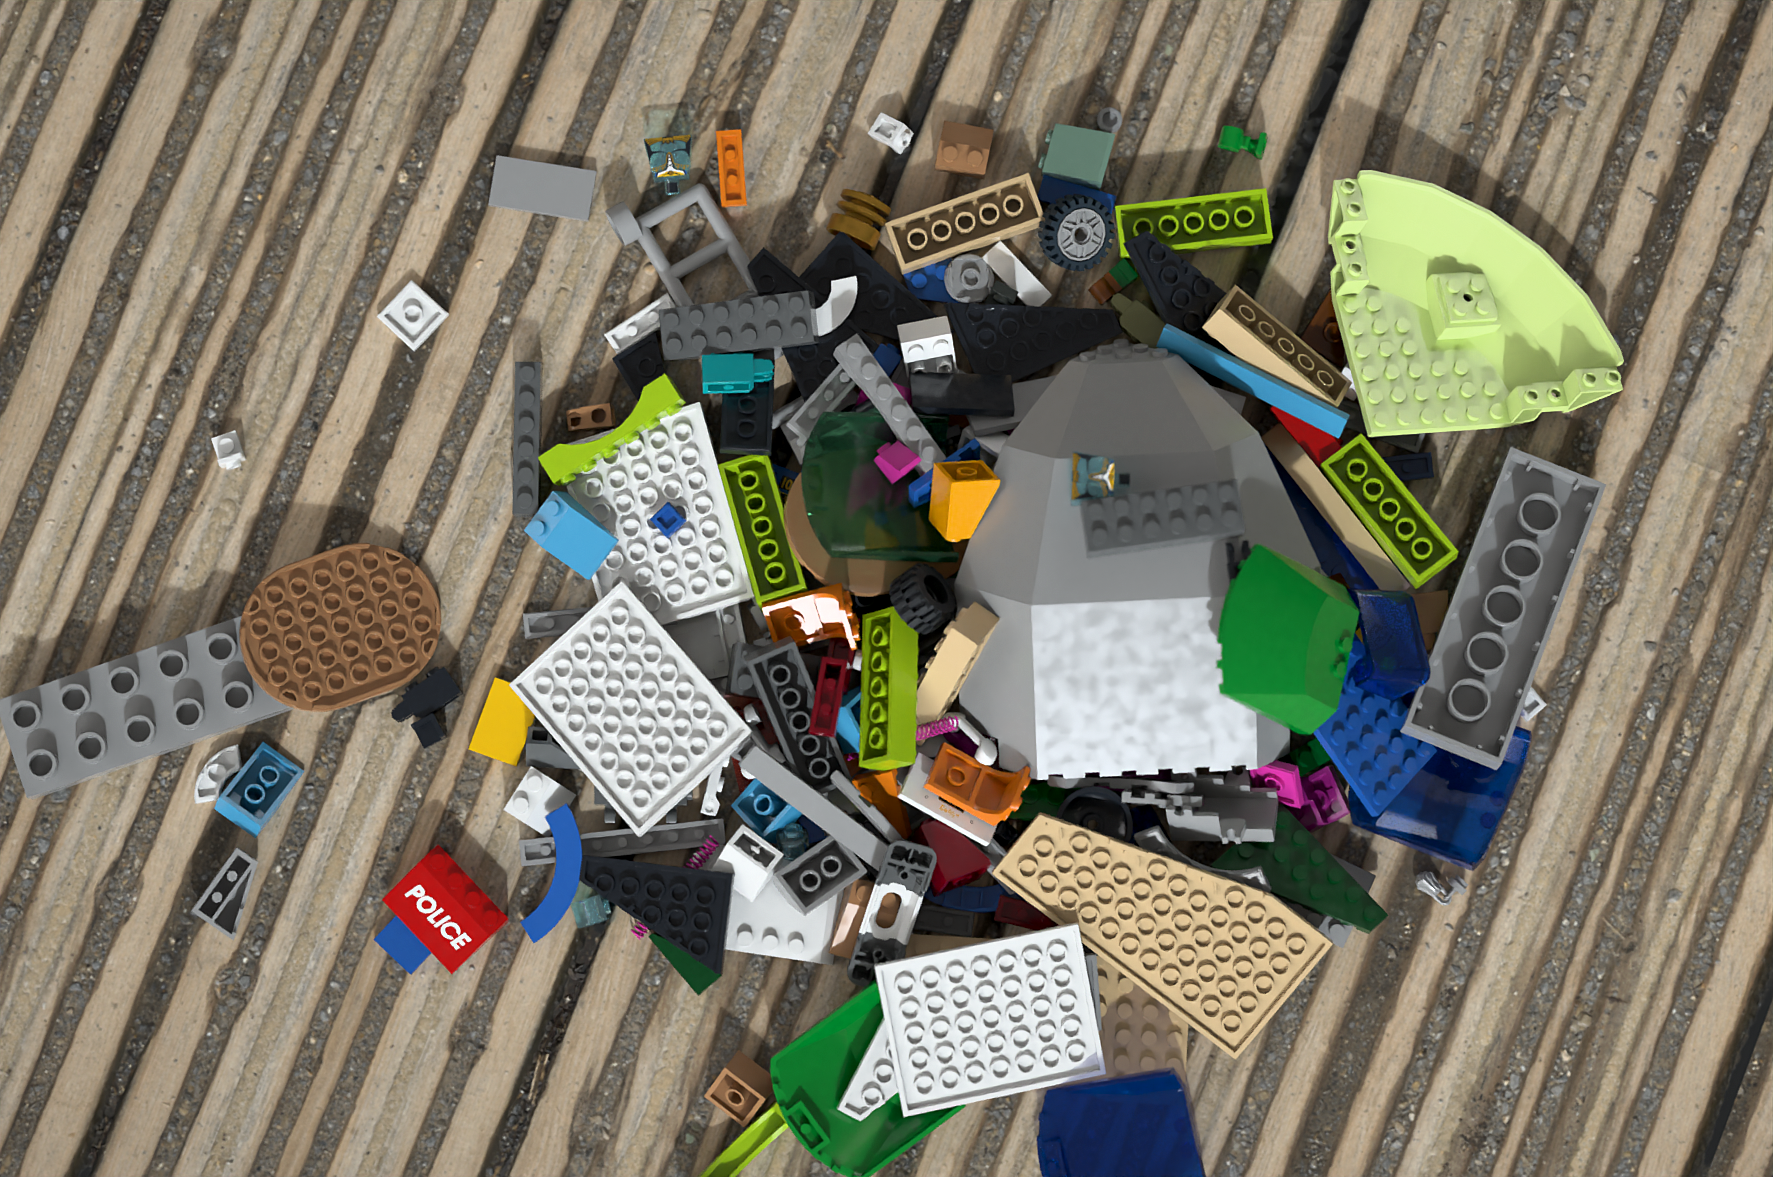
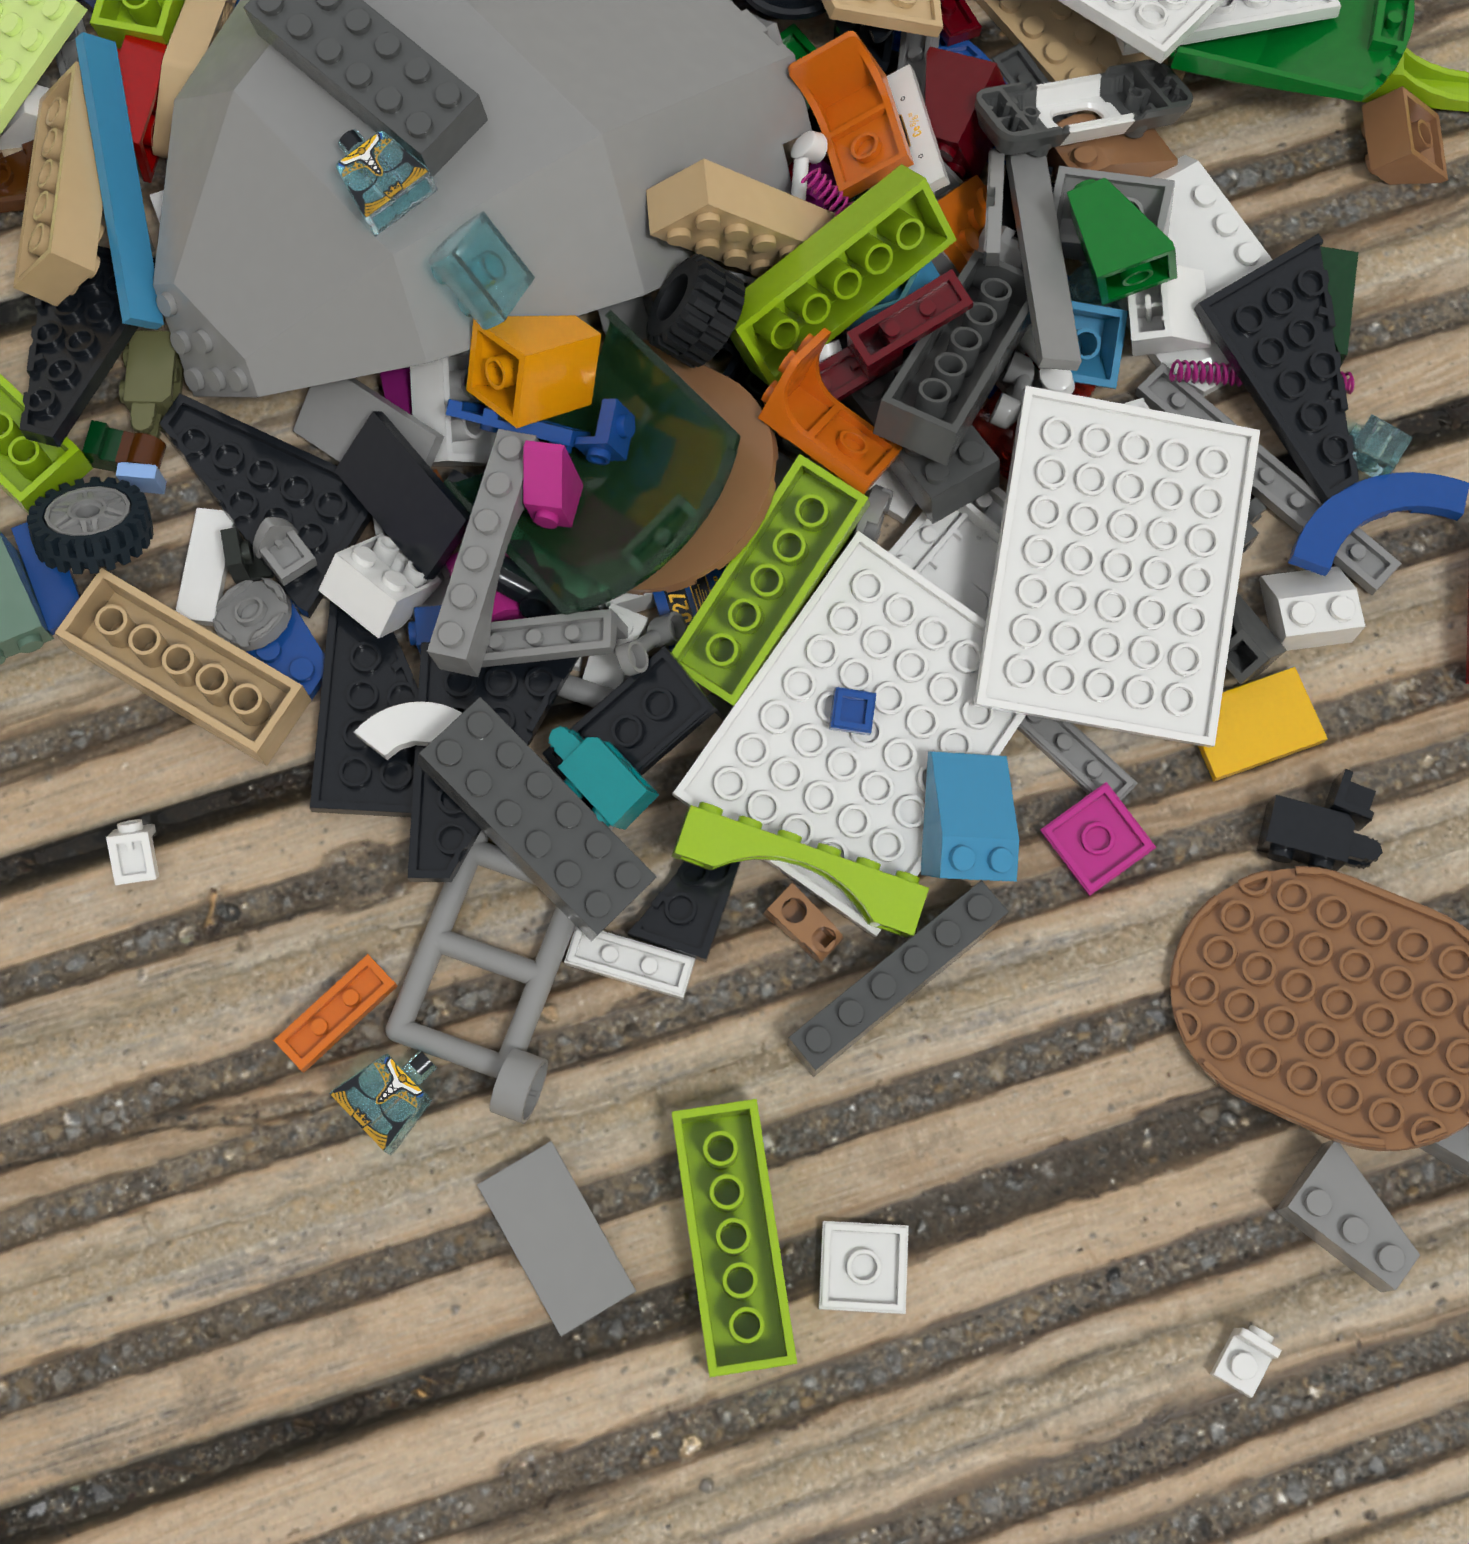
camera: 130 degrees left, 10 degrees down
pearl gold wheel [826,189,891,250] -> none
medium nougat slope [935,120,994,179] -> none
none -> light blue tile [116,462,167,494]
none -> light grey tile [253,517,317,586]
none -> clear light blue brick [429,211,535,330]
none -> blue bracket [574,399,635,465]
none -> light grey bar [615,611,687,677]
none -> lime brick [672,1099,797,1378]
none -> dark pink tile [1040,782,1156,897]
none -> green slope [1067,178,1178,306]
none -> light grey wedge [1275,1140,1420,1292]

